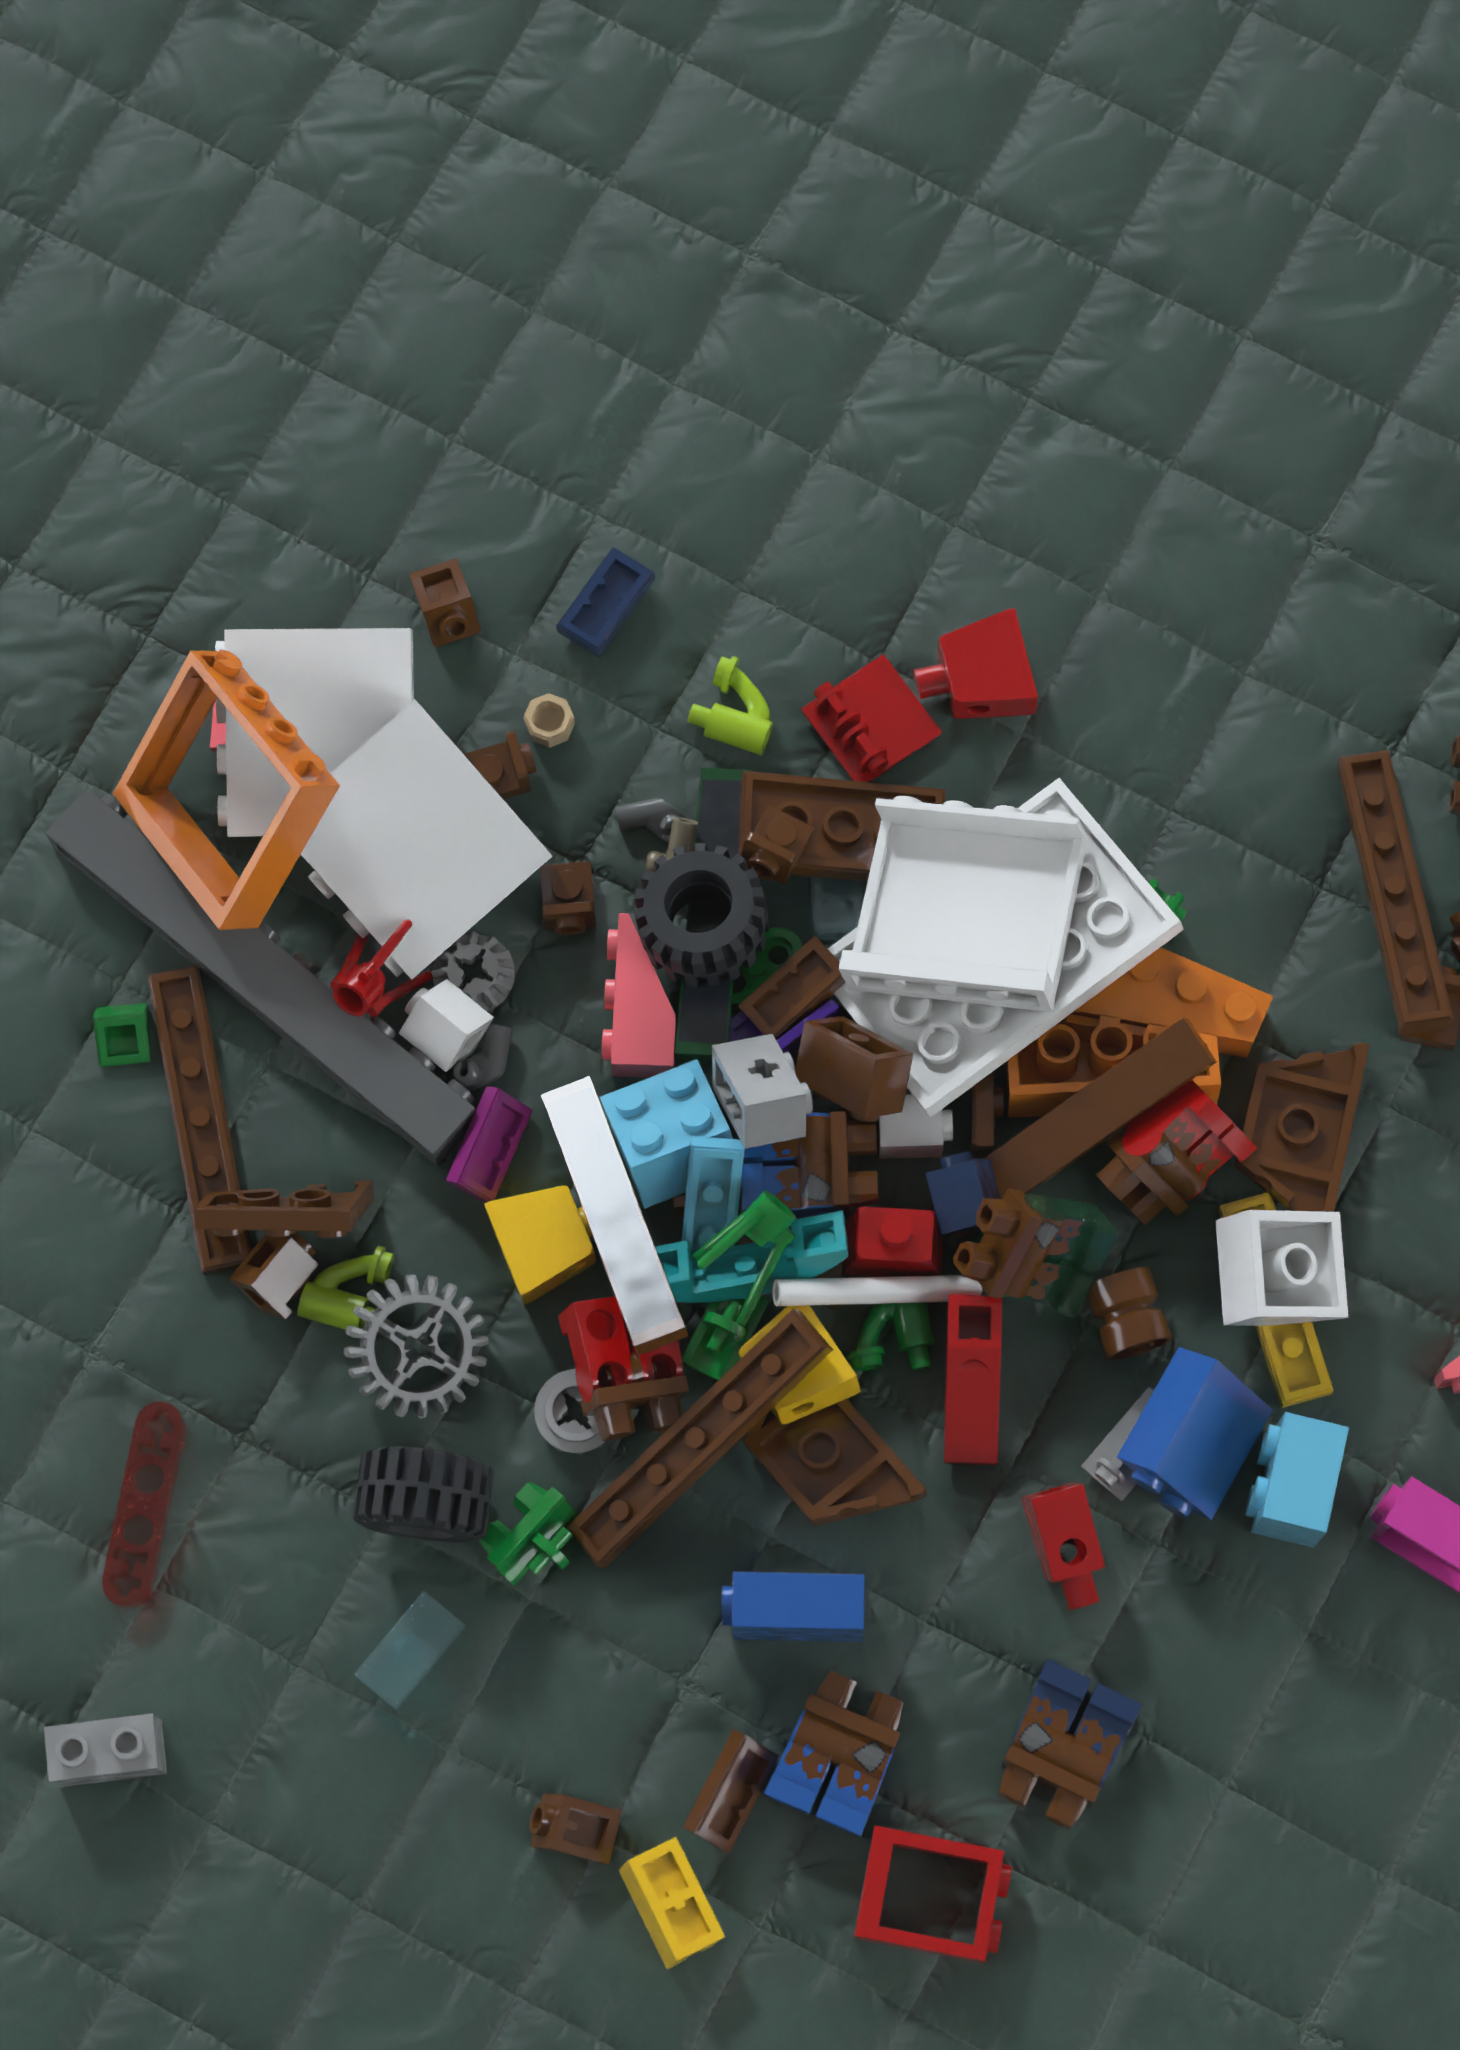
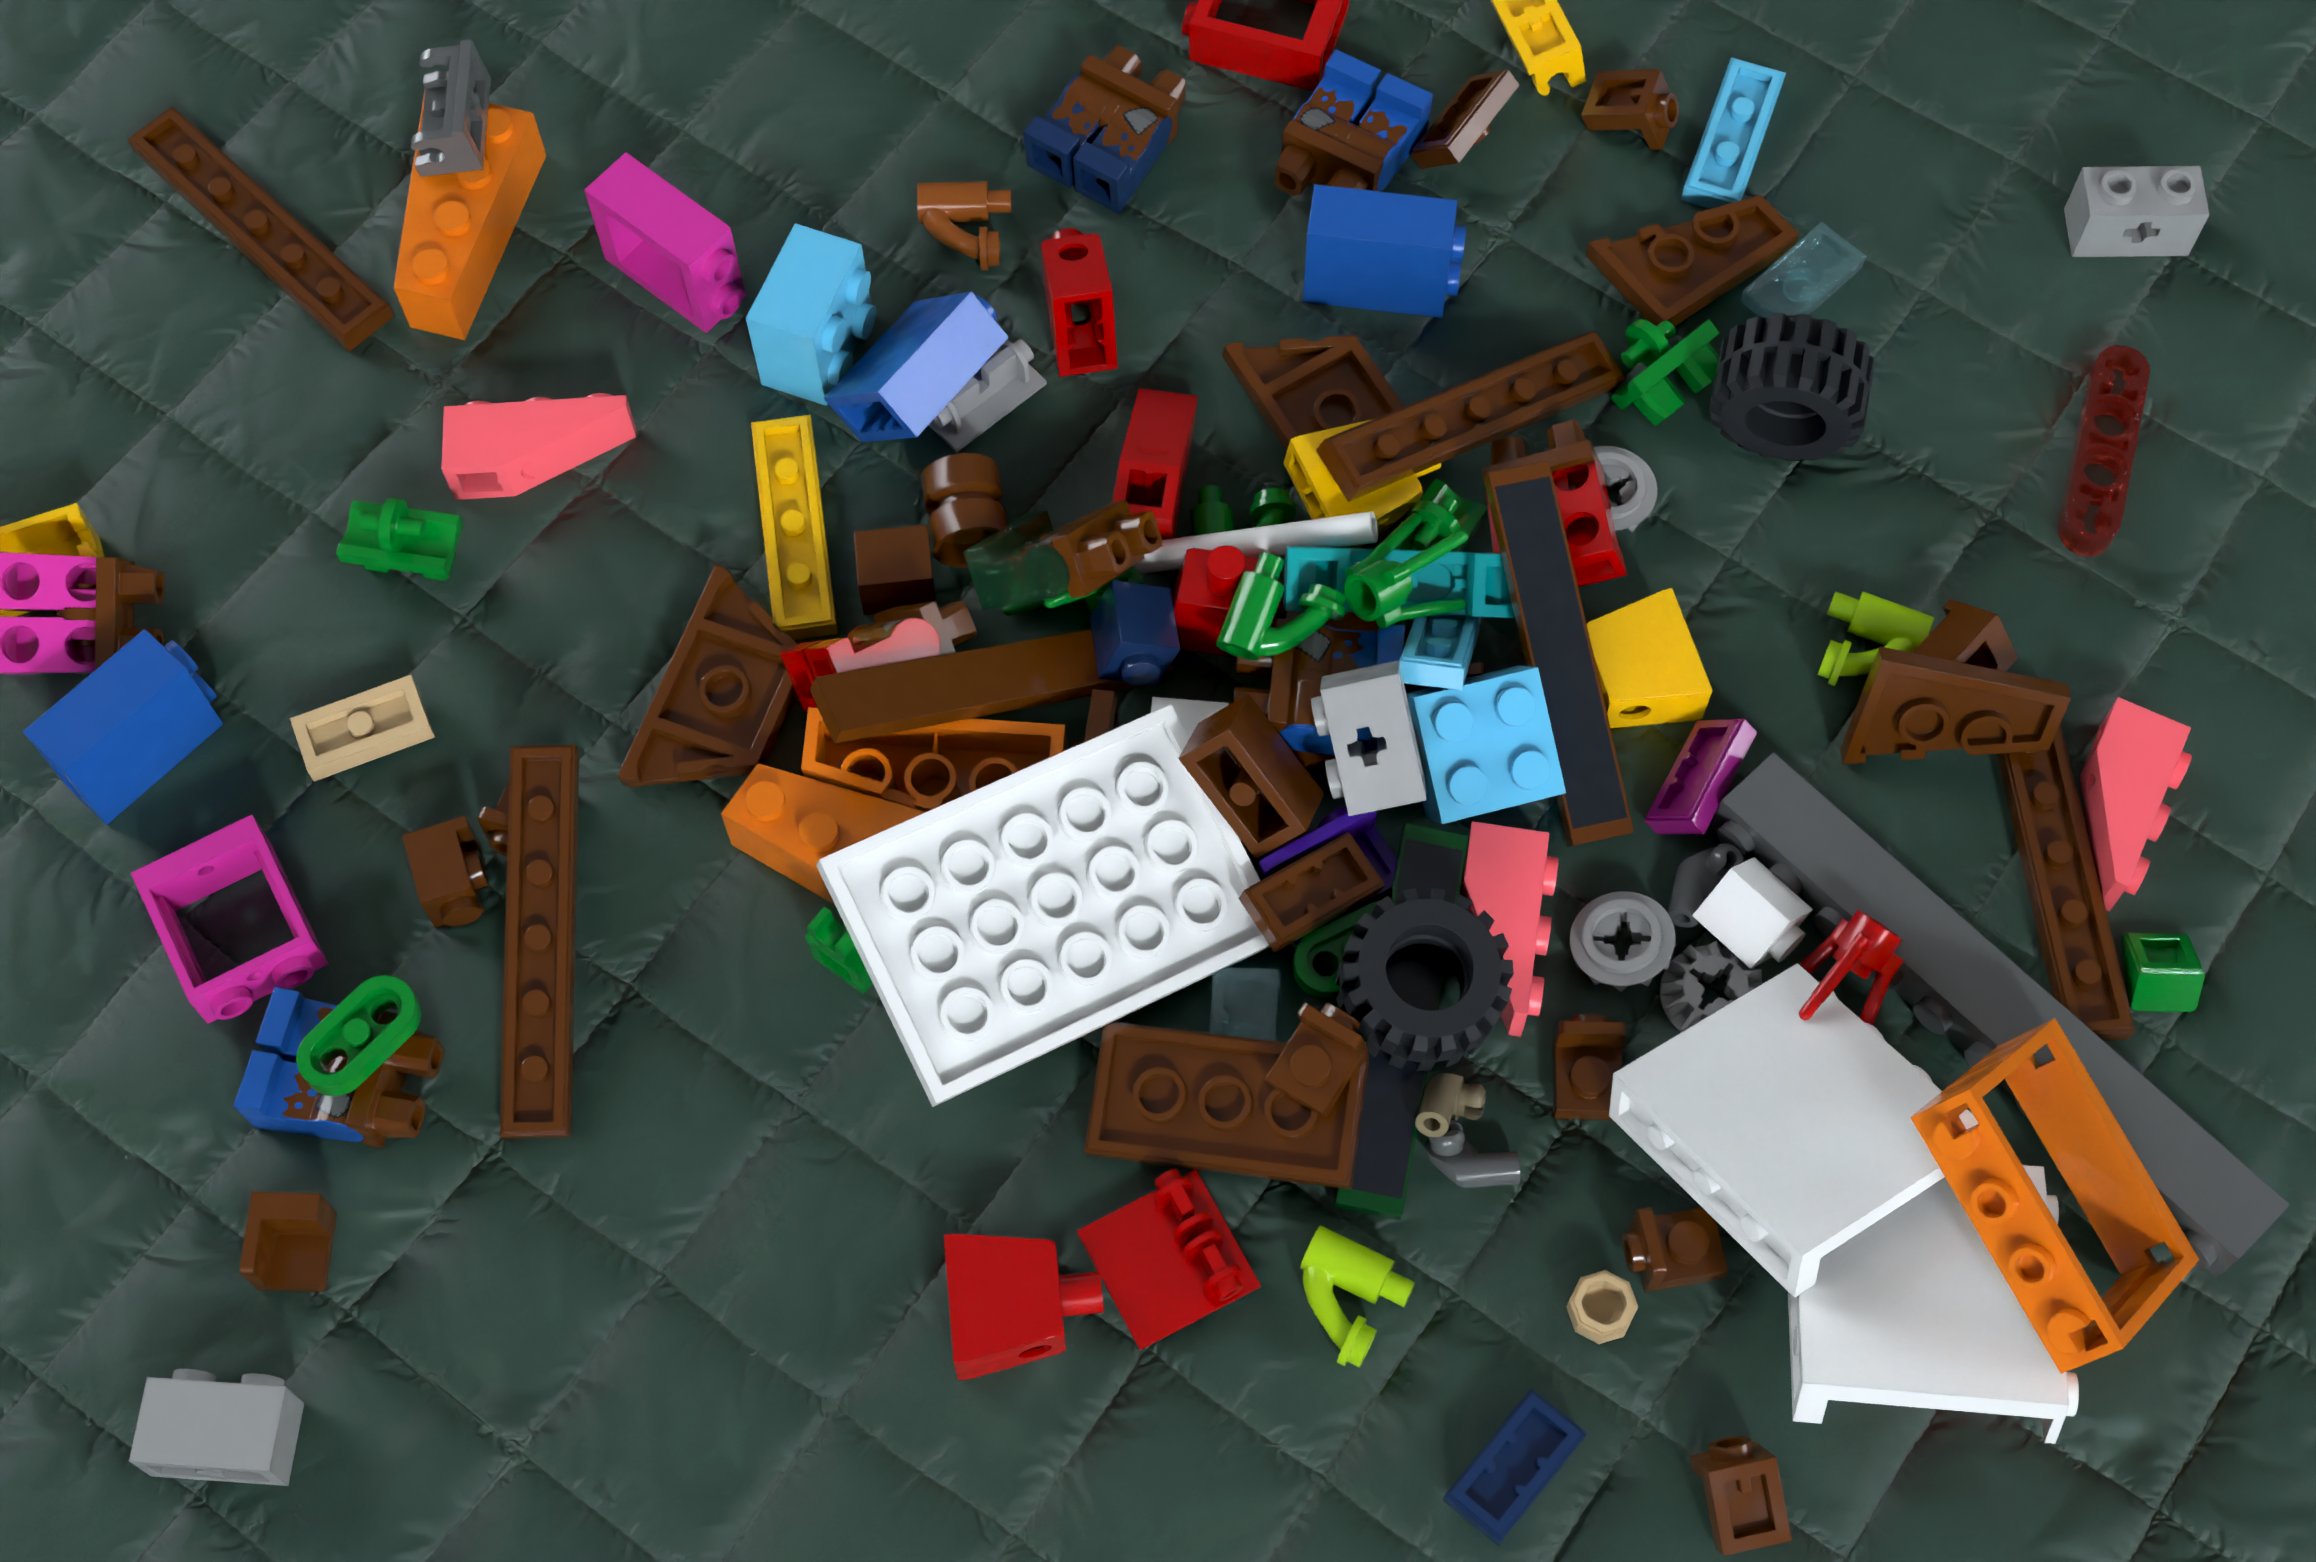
camera: 175 degrees left, 10 degrees down
light grey gear [344,1274,488,1418] -> none
white panel [838,796,1087,1012] -> none
white slope [1215,1210,1348,1326] -> none
none -> reddish brown panel [854,525,937,615]
none -> dark orange plant [917,181,1012,271]
none -> green plant [1216,552,1346,660]
none -> light grey gear [1570,891,1676,992]
none -> reddish brown wing [1586,195,1799,326]
none -> medium azure tile [1681,57,1786,209]
none -> coral slope [2079,697,2192,912]

